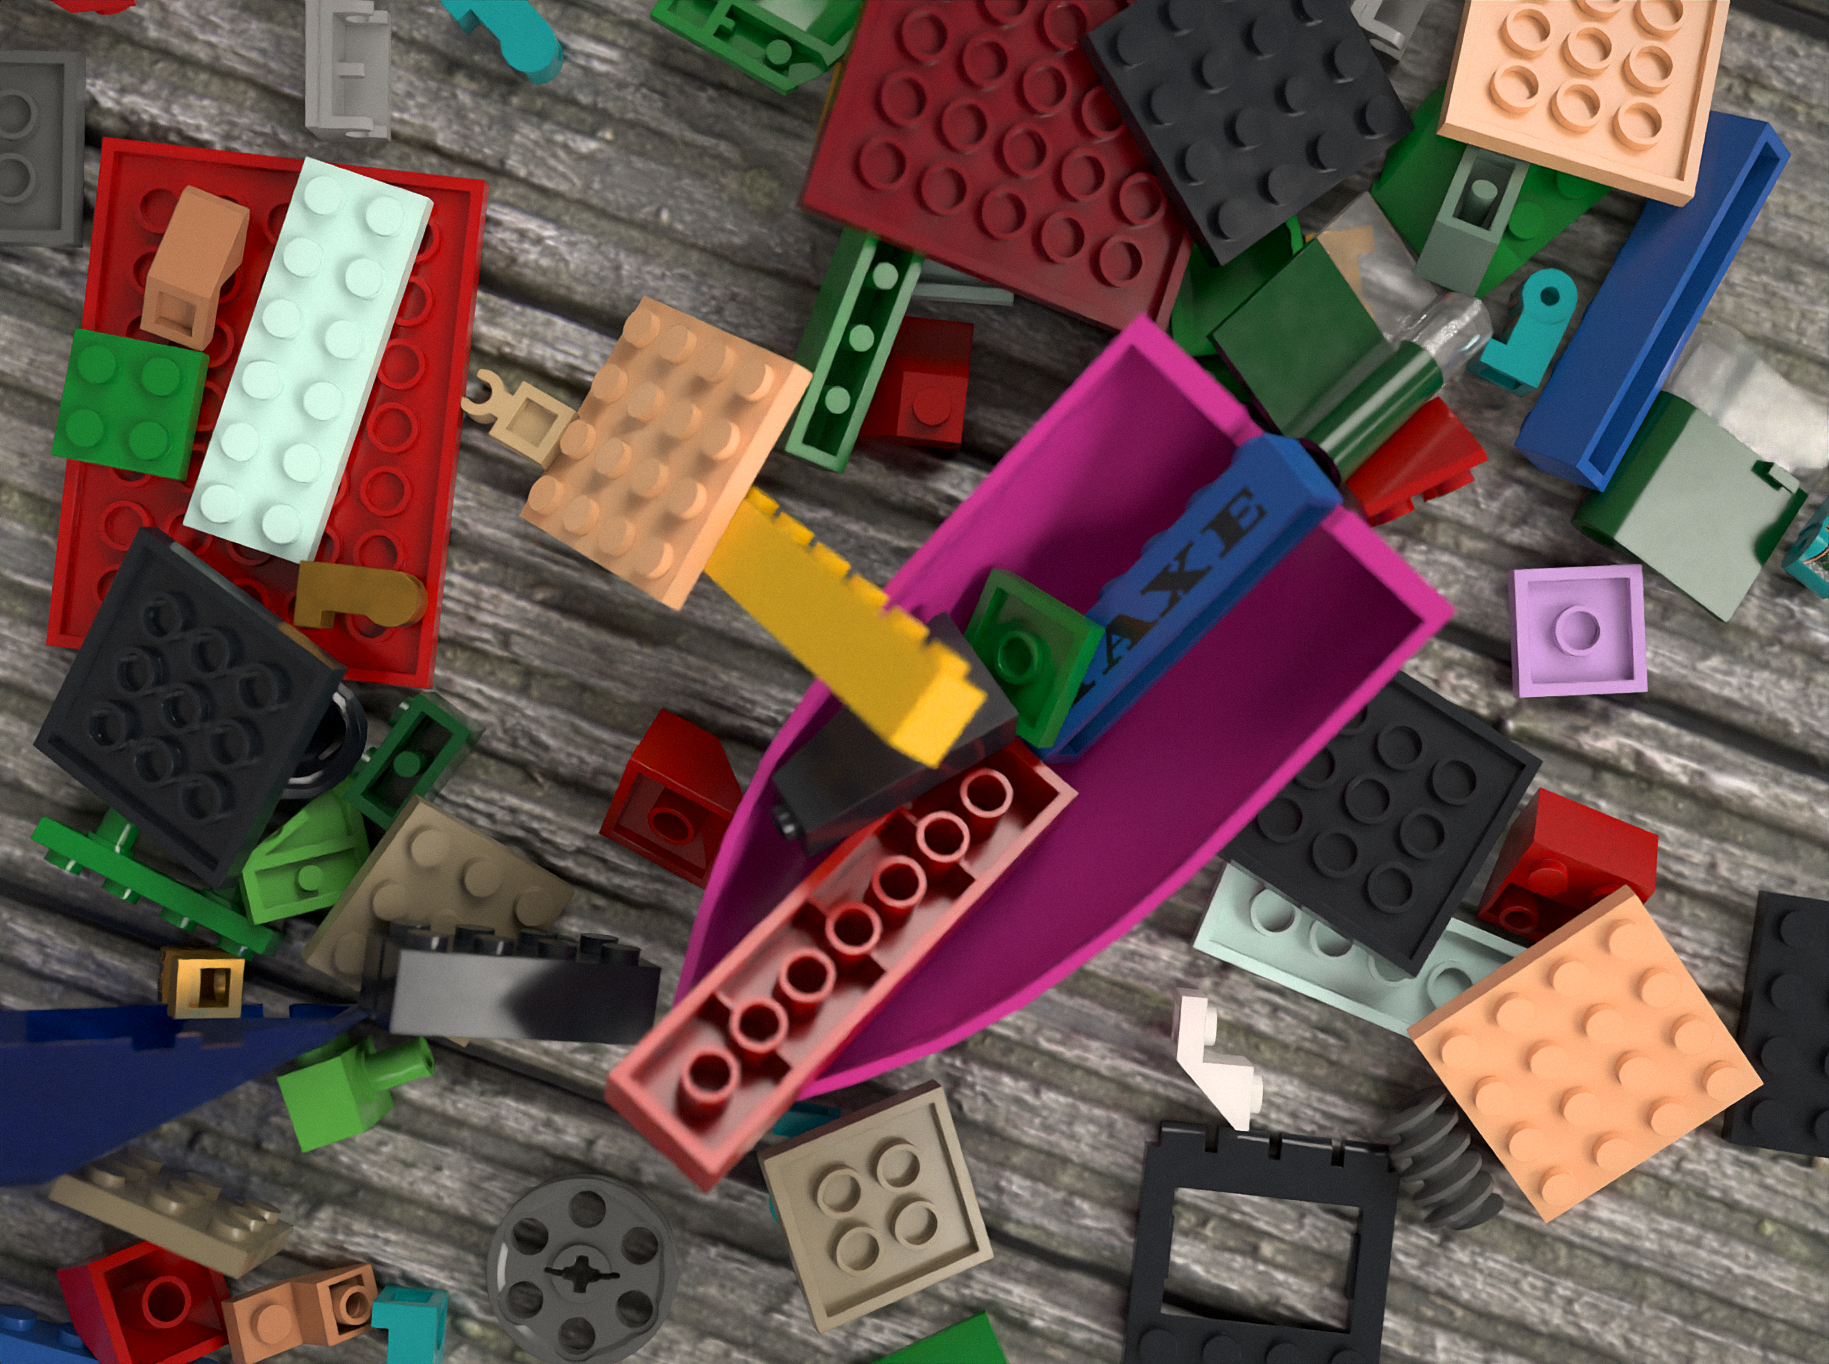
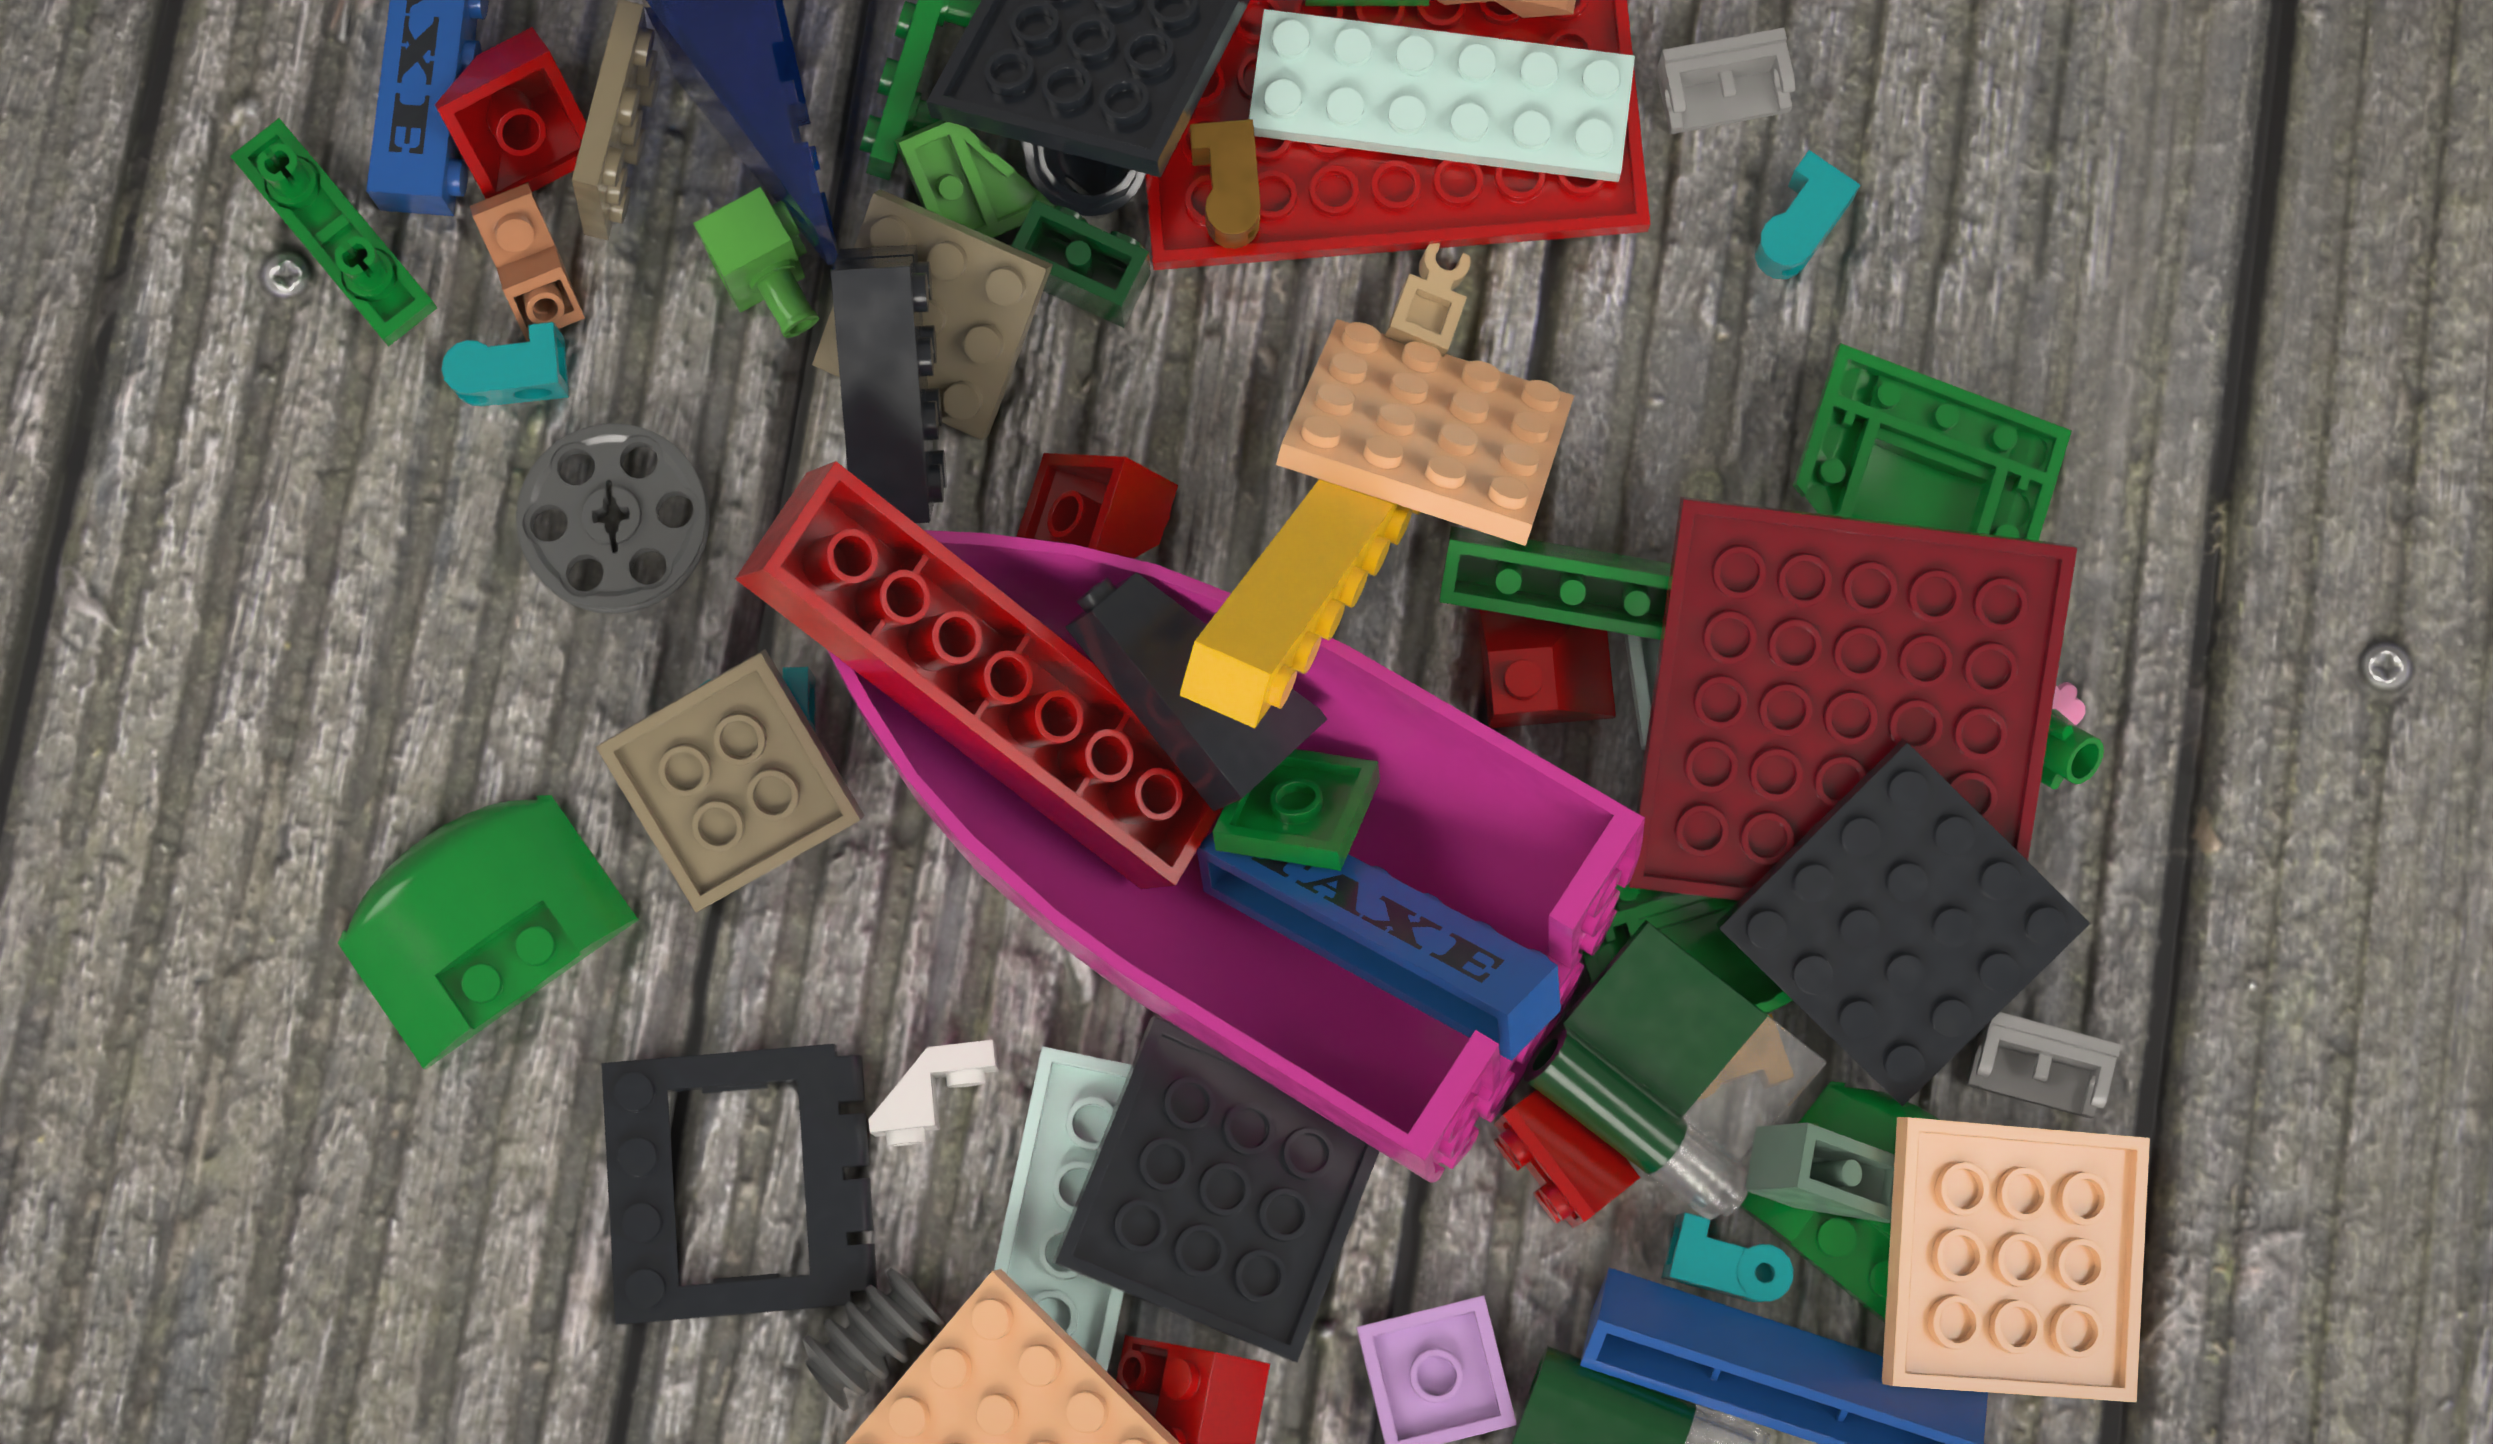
camera: 80 degrees right, 10 degrees down
pearl gold leg [157,945,244,1019] -> none

